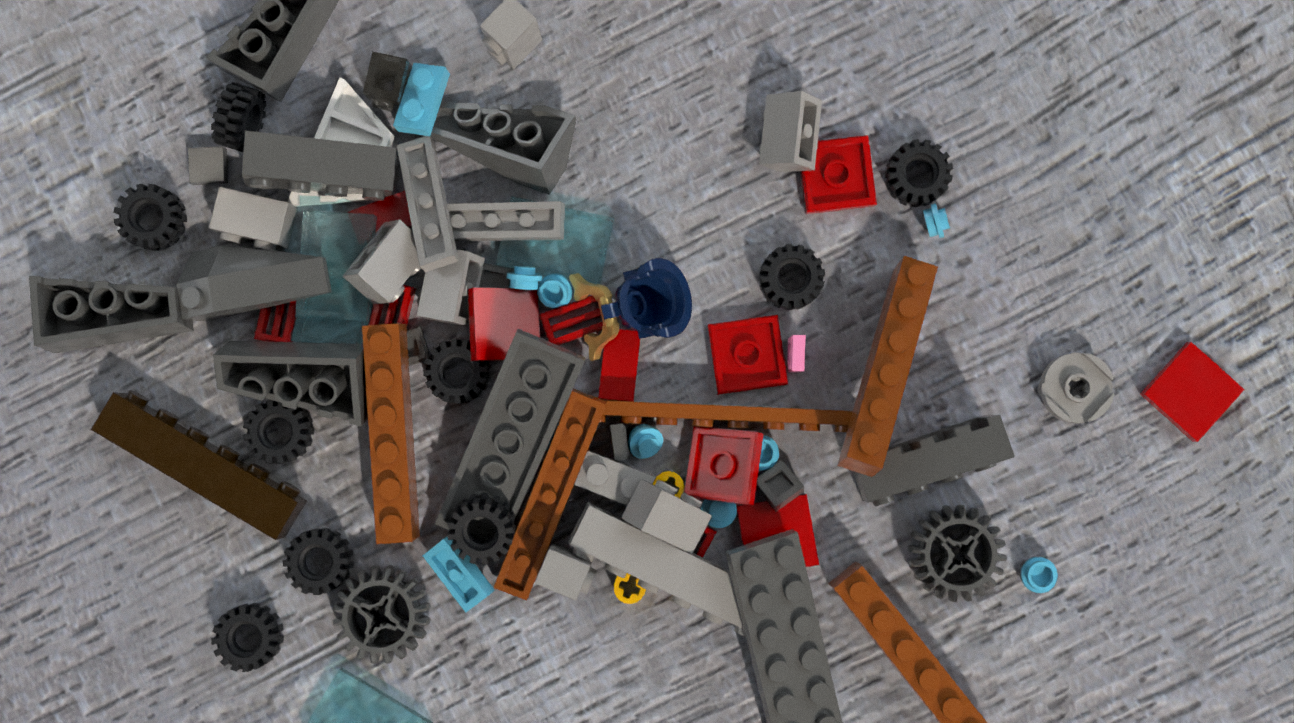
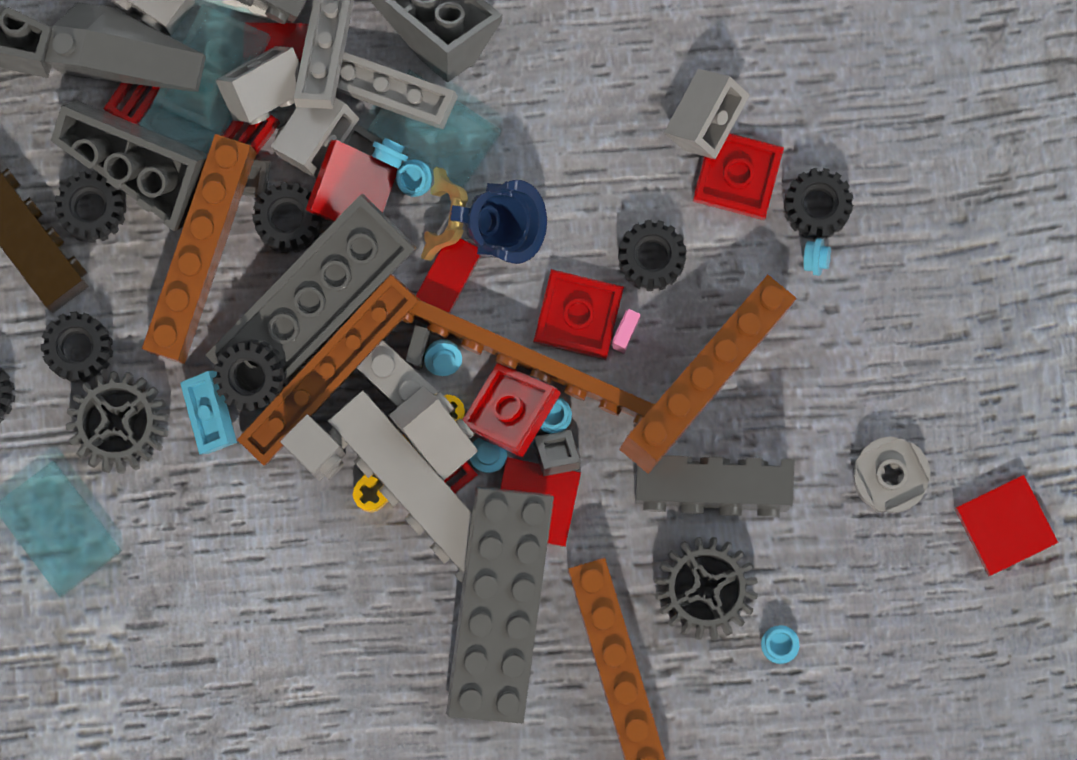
camera: 20 degrees right, 5 degrees down
red tile [539,296,603,346] -> none

